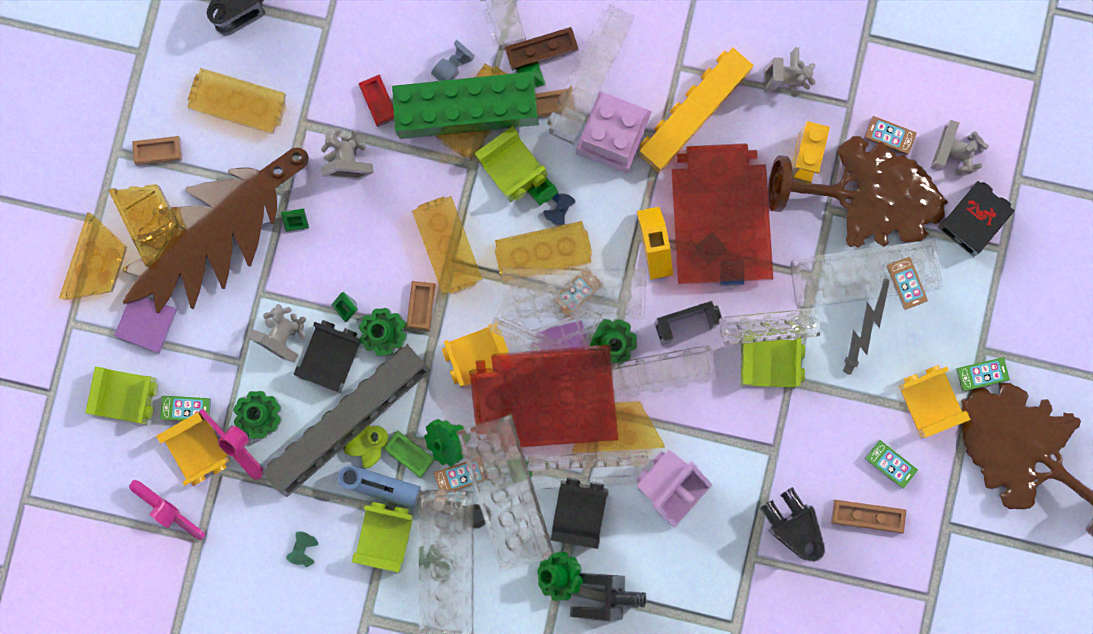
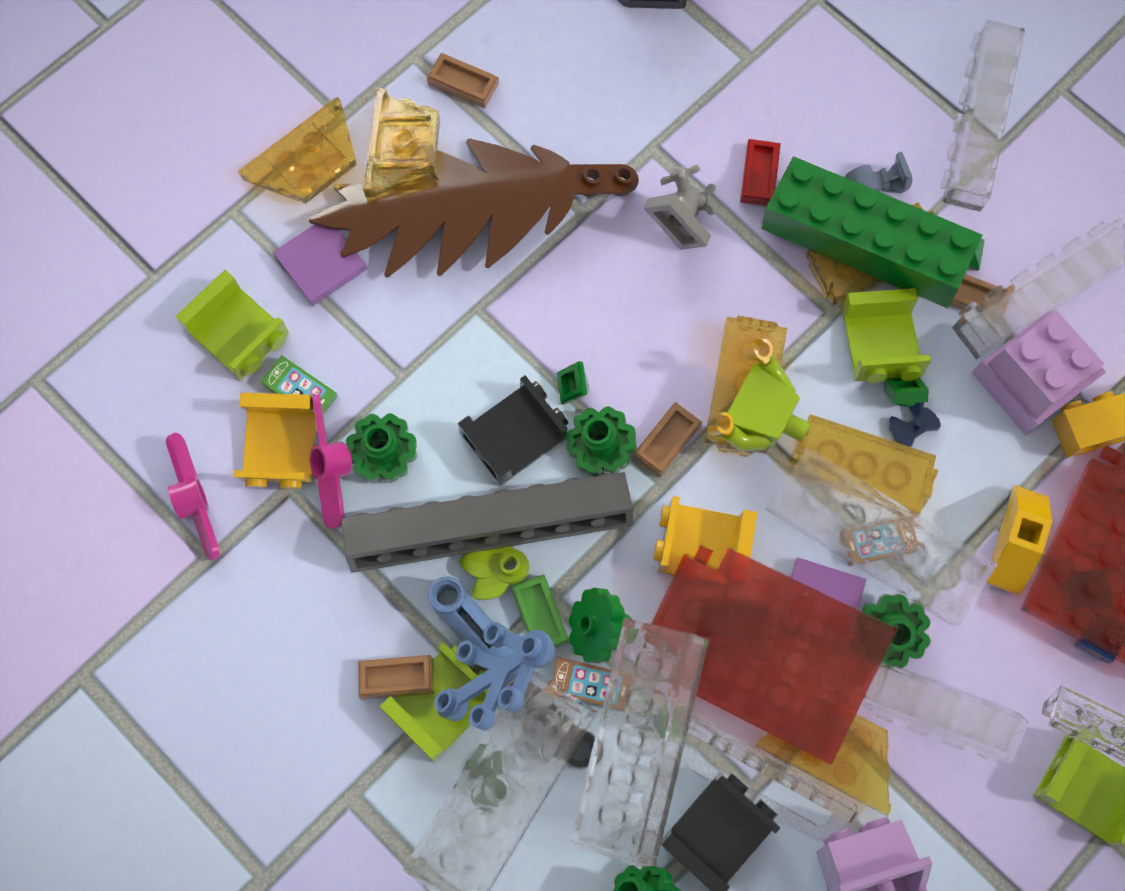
camera: 25 degrees right, 10 degrees down
clear yellow brick [187,68,286,135] -> none
light grey piece [248,304,306,363] -> none
green slope [281,208,309,232] -> none
clear green piece [286,531,319,567] -> none
clear fence [490,276,602,369] -> none
reddish brown plate [505,27,578,71] -> none
black panel [654,301,722,346] -> none
none -> medium nougat tile [358,655,434,700]
none -> medium blue plant [435,622,555,731]
none -> lime torso [707,339,811,451]

